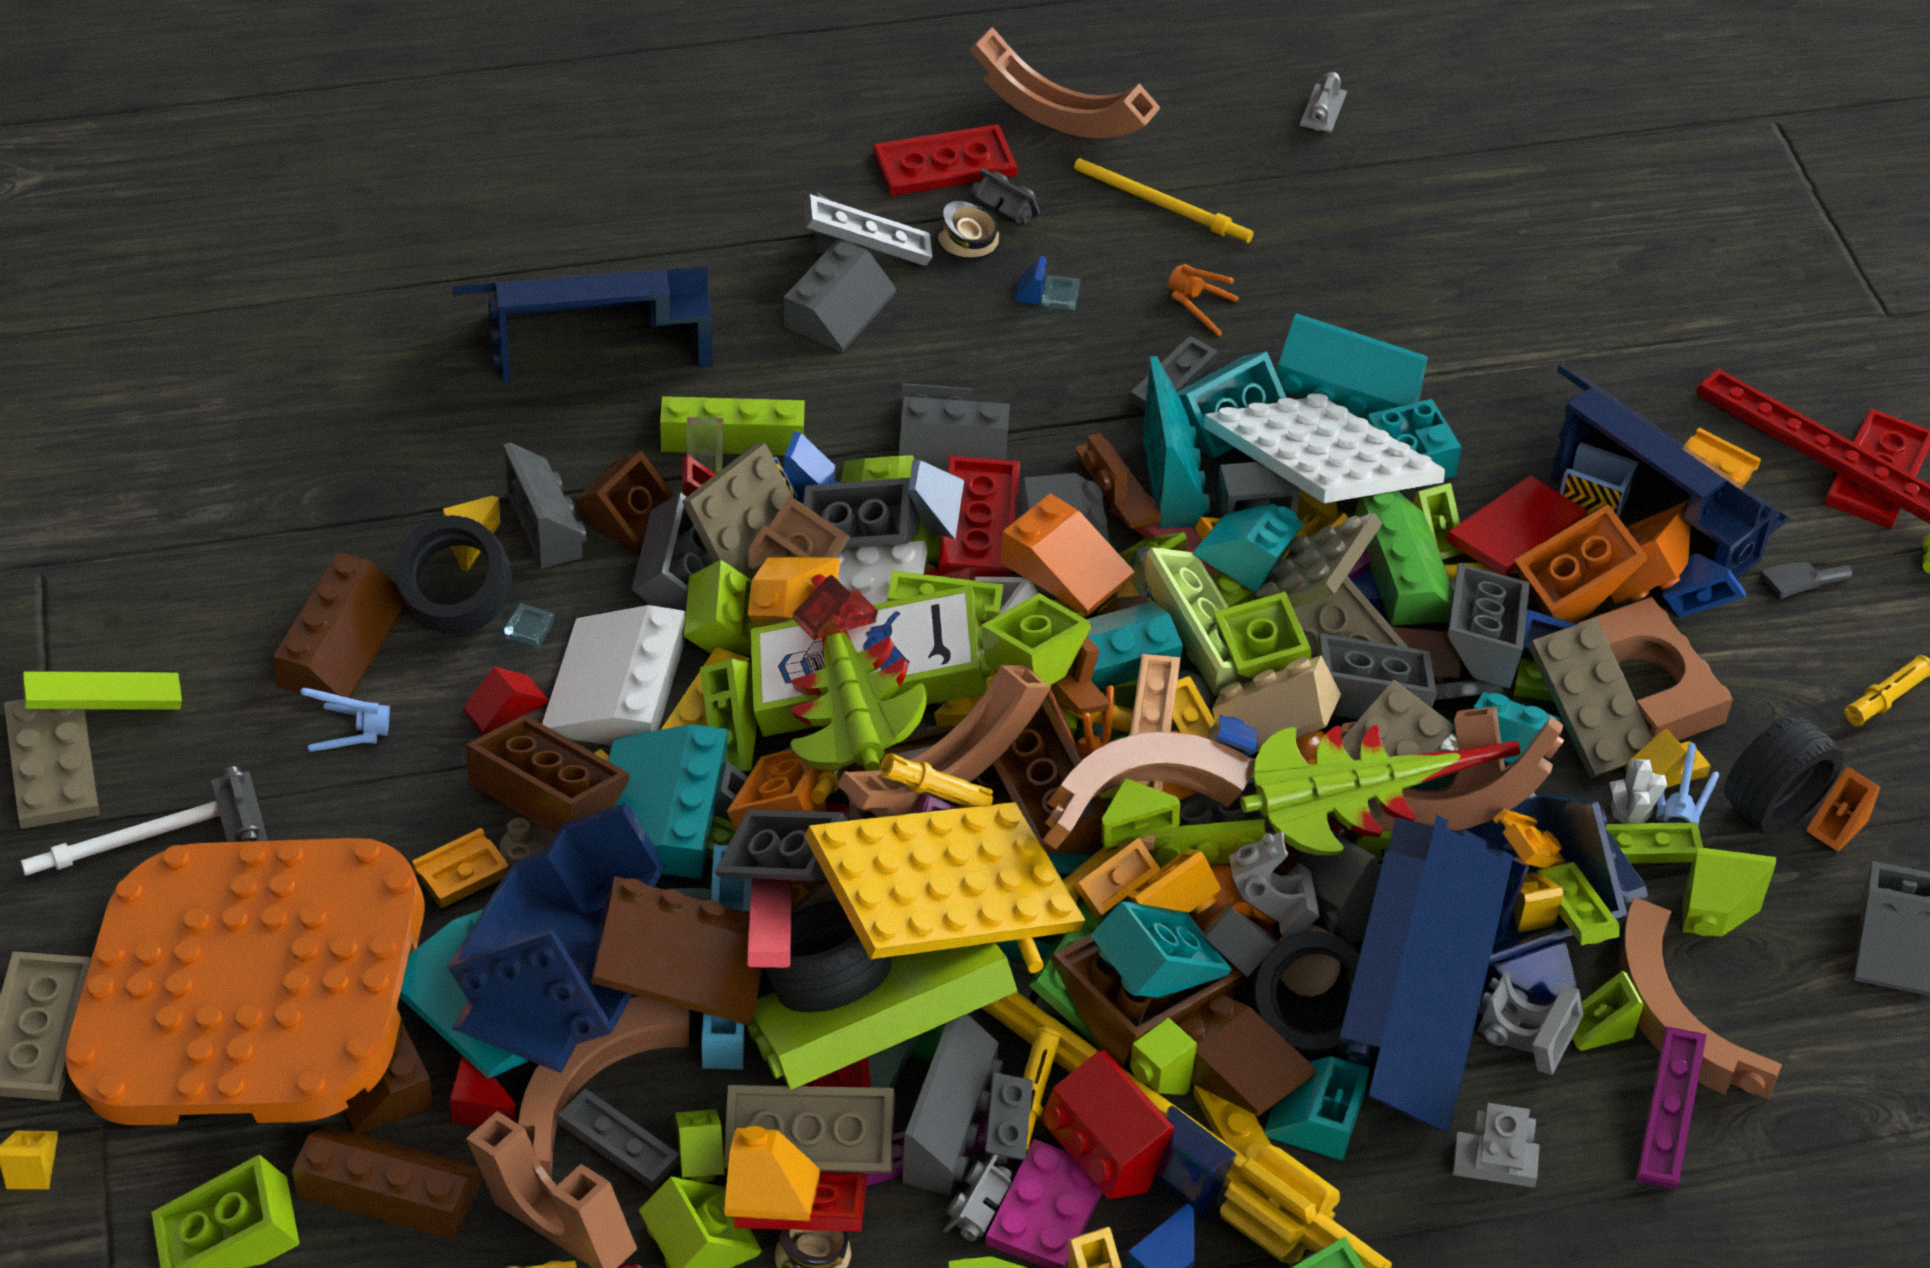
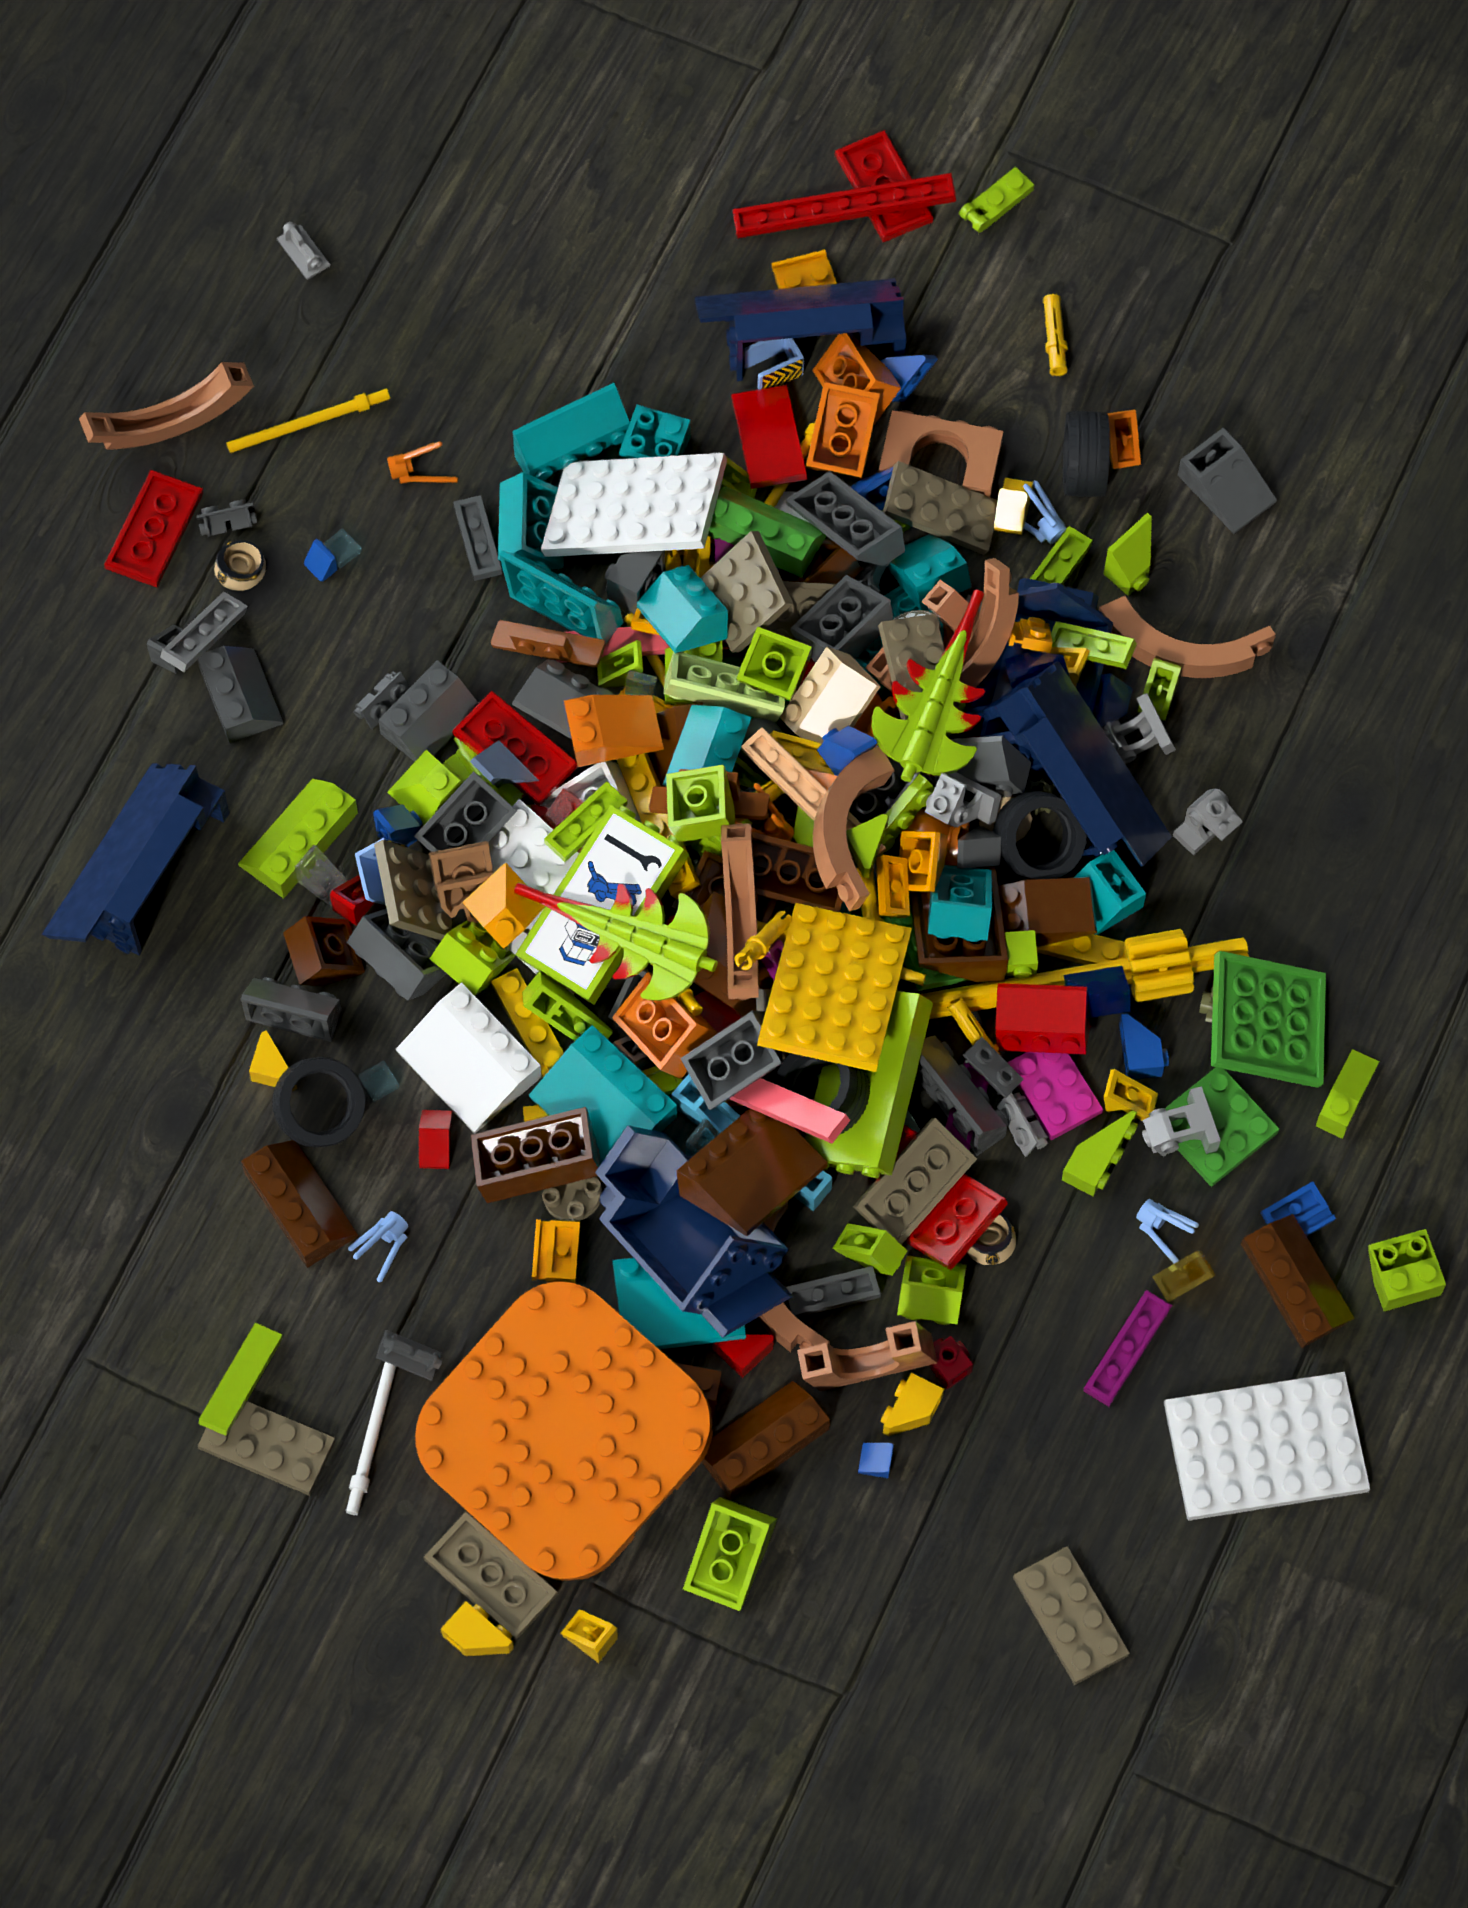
camera: 50 degrees left, 20 degrees up
light orange slope [724,1126,820,1221] -> none
clear red slope [792,575,878,640] -> none
white rock [1610,759,1667,824] -> none
magenta tile [1636,1026,1707,1190] -> none
dark grey piece [1762,562,1852,598] -> none

